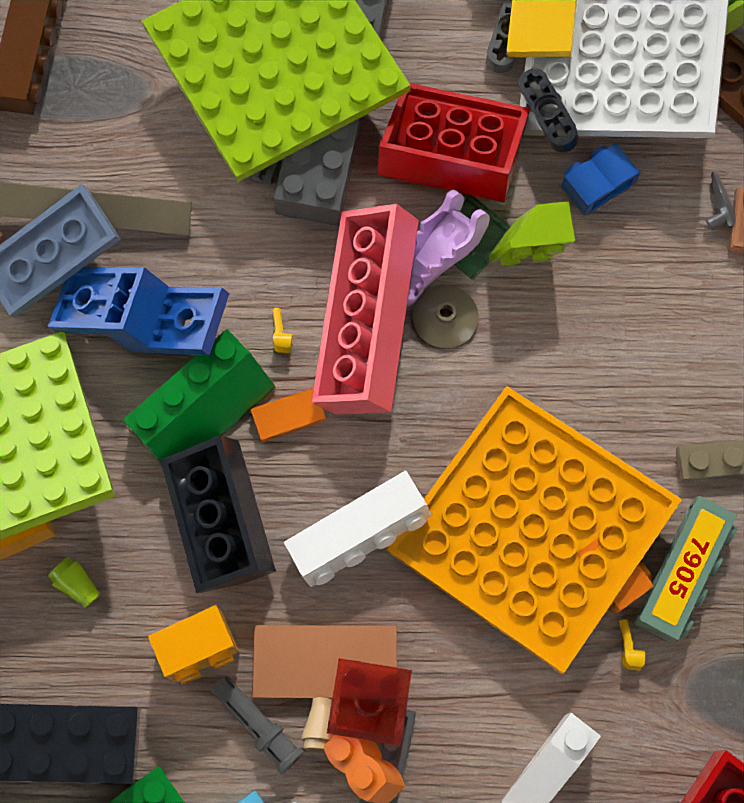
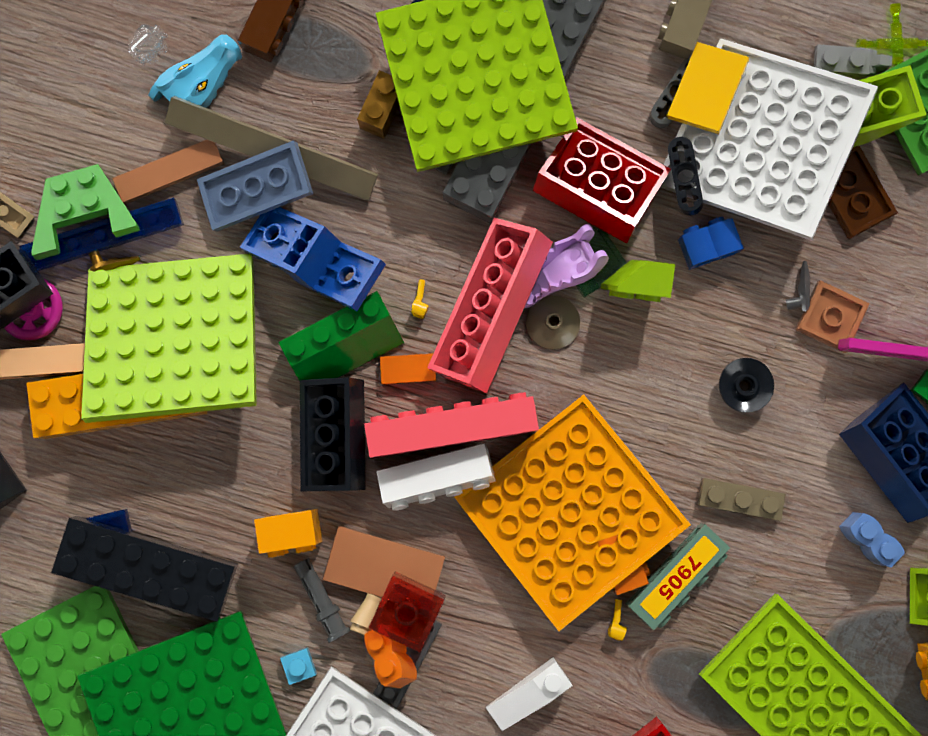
camera: 15 degrees right, 10 degrees up
lime cone [48,556,101,609] -> none
none -> pearl gold brick [357,70,399,139]
none -> coral brick [364,392,539,459]
none -> black dish [719,358,774,413]

